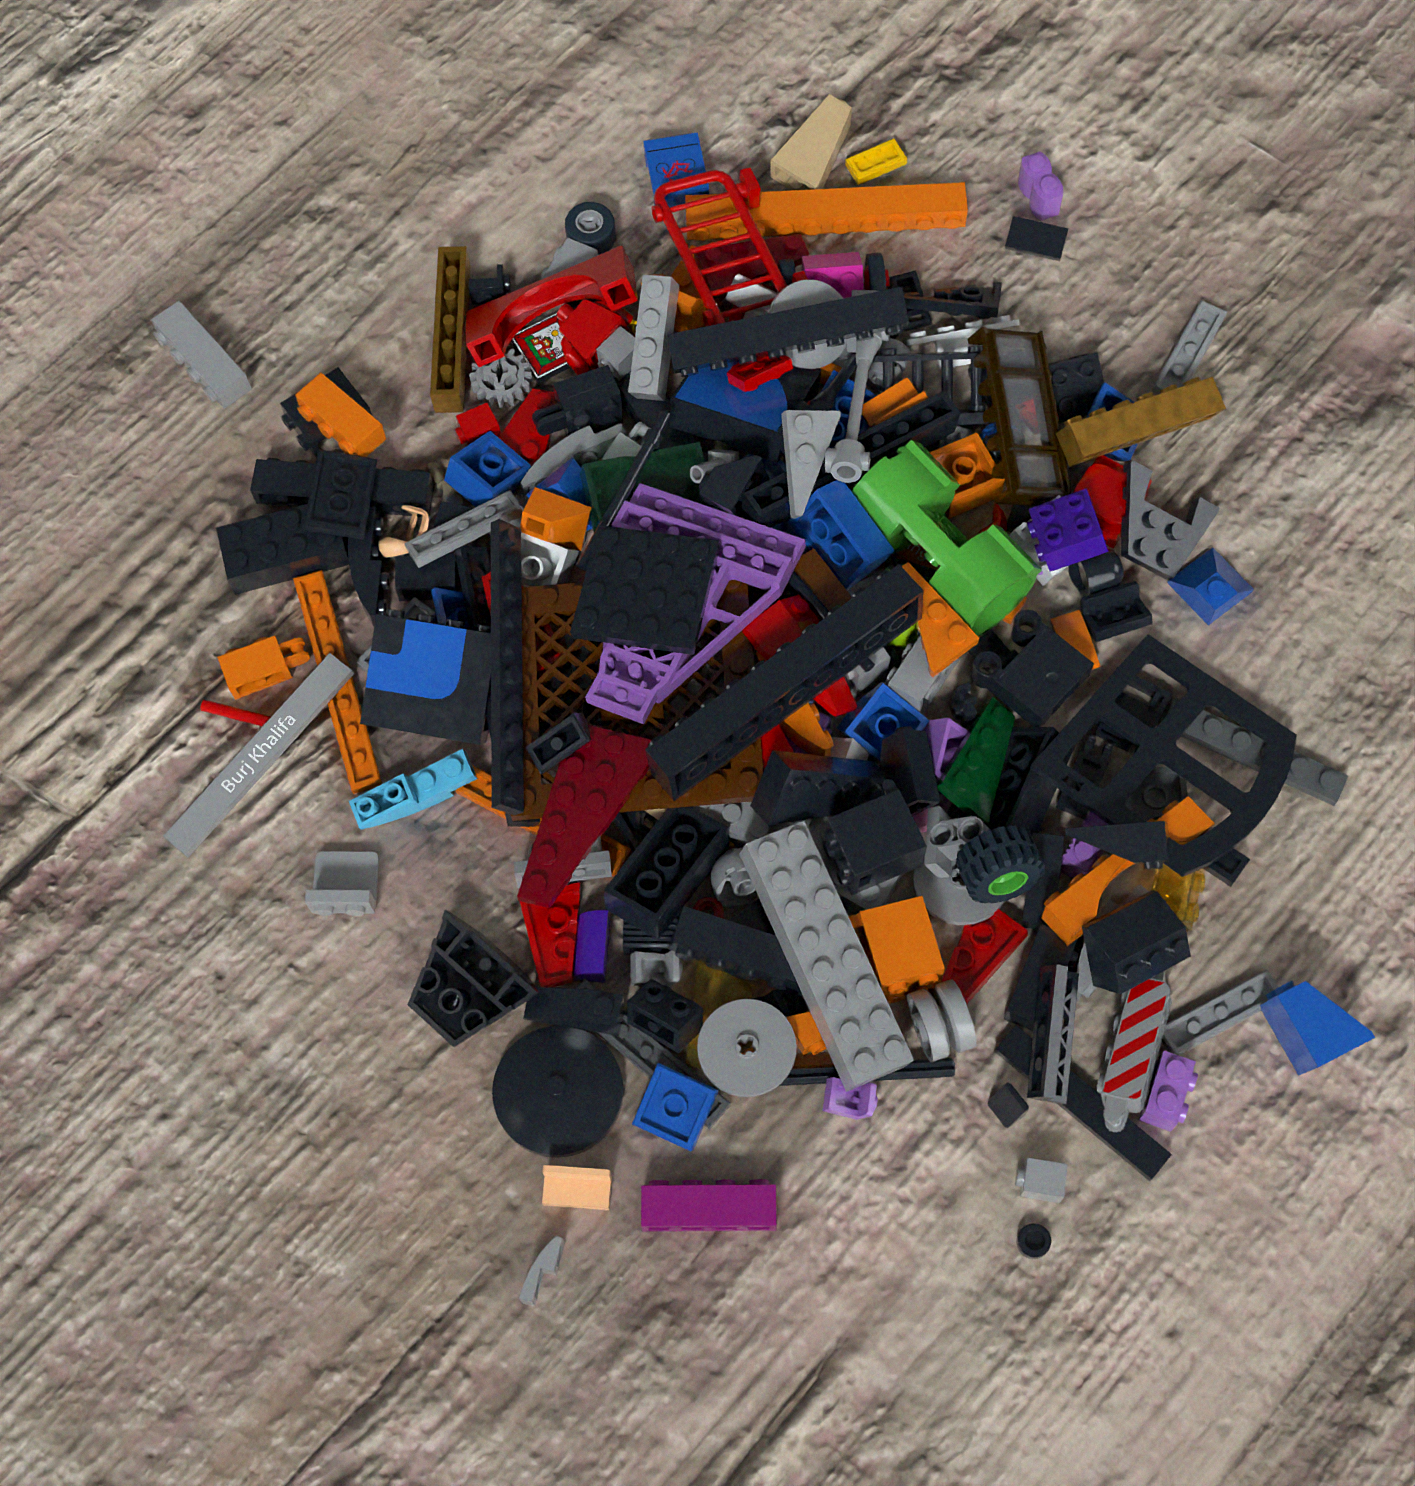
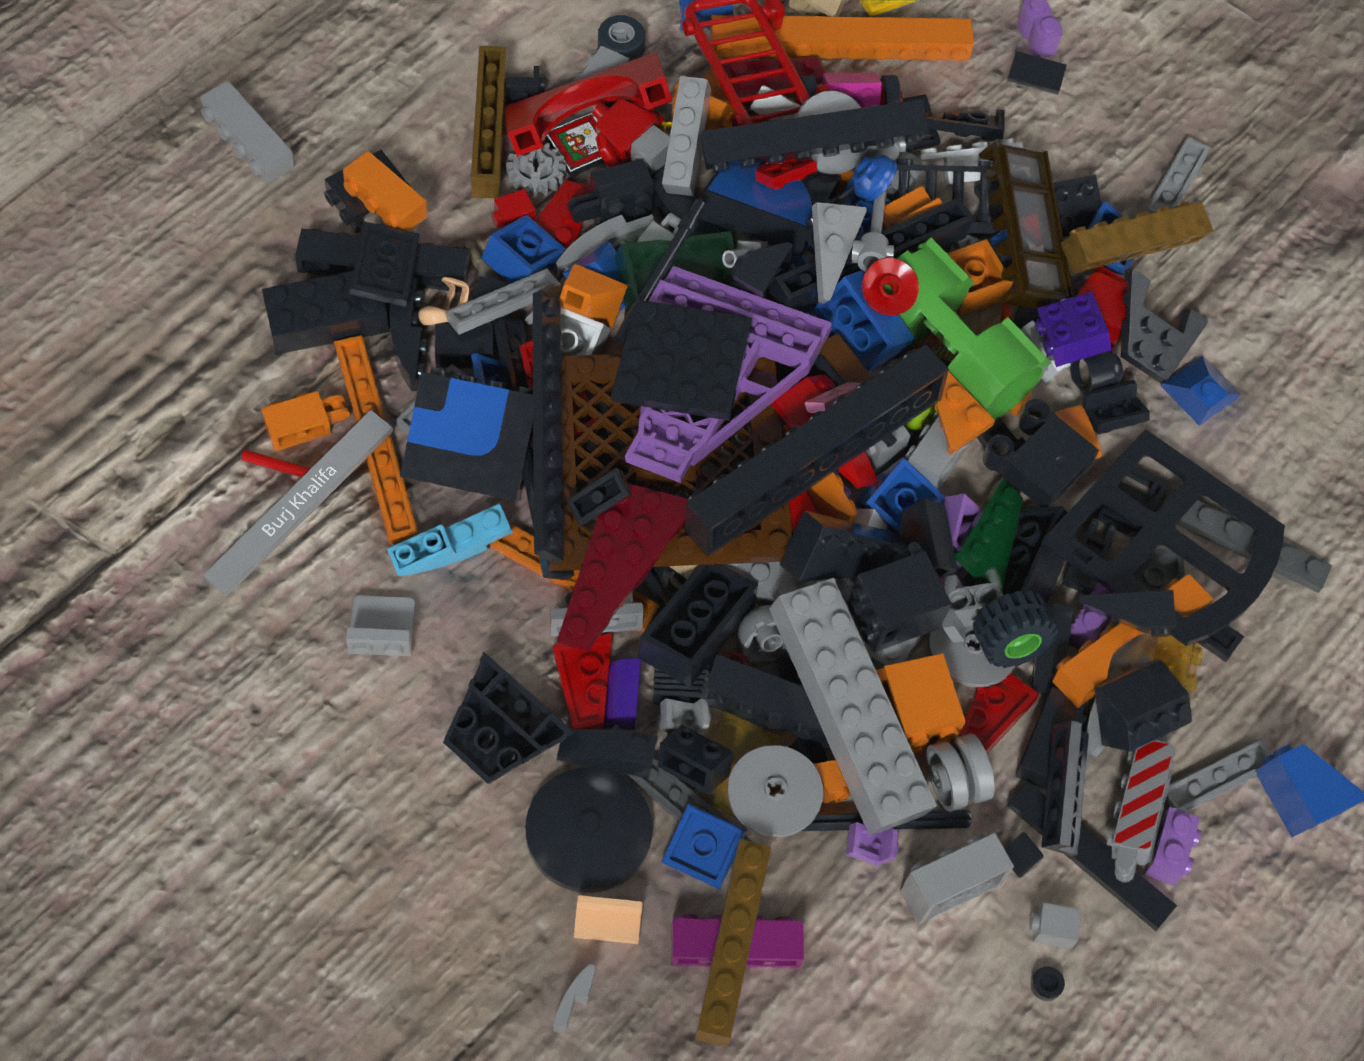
camera: 10 degrees left, 5 degrees down
black plate [949,683,977,728] -> none
none -> pearl gold brick [695,839,771,1047]
none -> bright pink tile [805,382,860,413]
none -> blue piece [853,155,897,203]
none -> red dish [862,258,919,316]
none -> light grey brick [900,833,1014,925]

